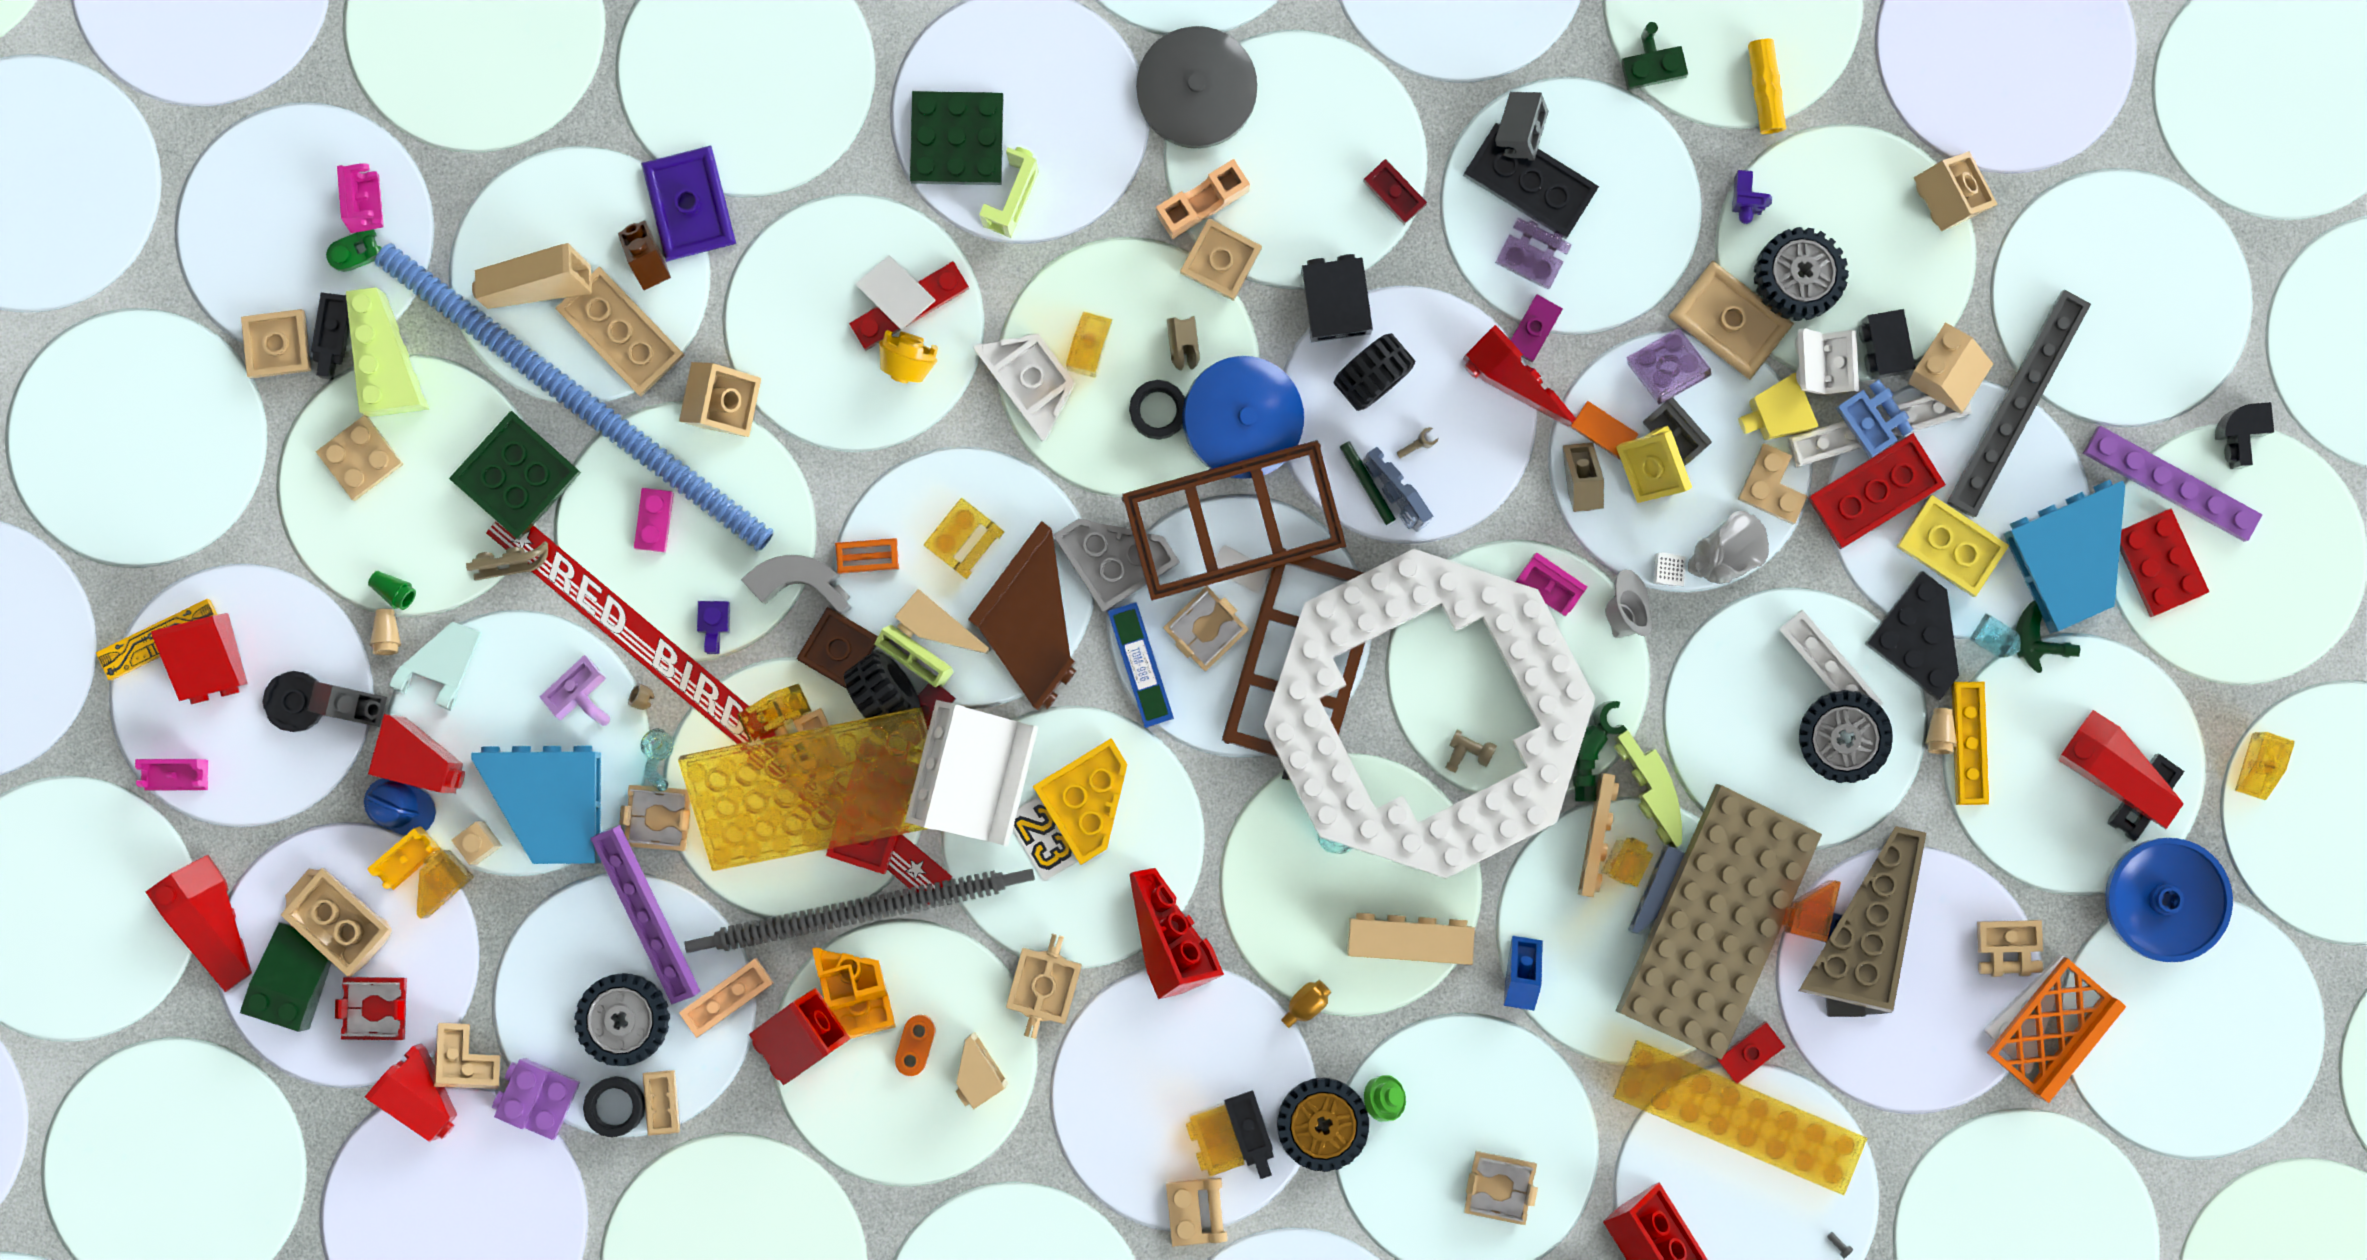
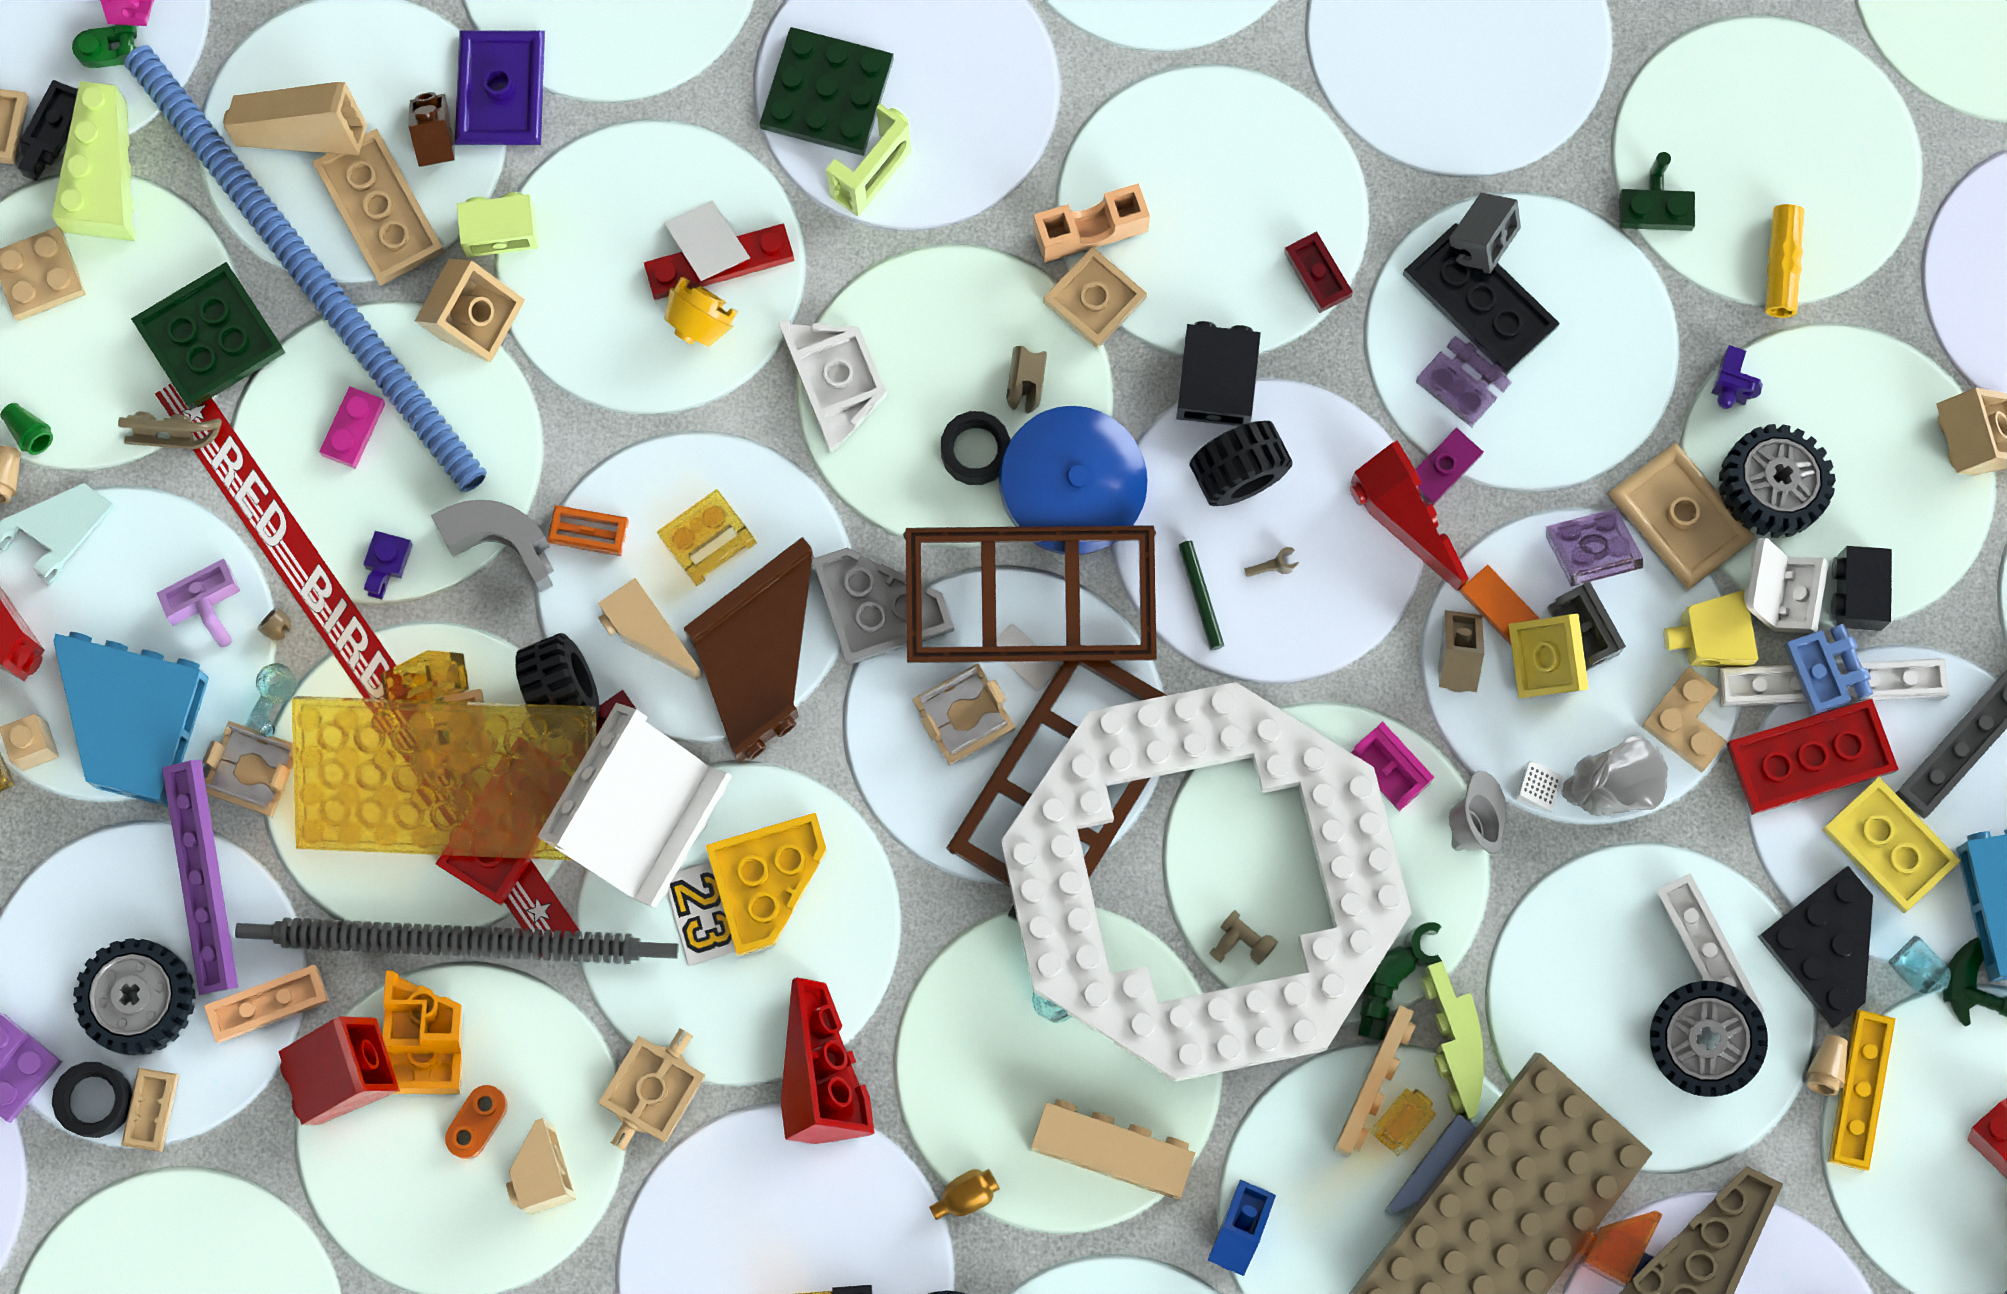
camera: 15 degrees right, 10 degrees down
reddish brown tile [796,606,878,689] -> none
yellowish green piece [874,624,954,687] -> none
clear yellow slope [1066,311,1113,378] -> none
tile [1107,602,1174,728] -> none
dark grey dish [1136,26,1258,148] -> none
sand blue plate [1364,447,1434,532] -> none
tan slope [1908,322,1993,414] -> none
none -> yellowish green brick [456,192,539,257]

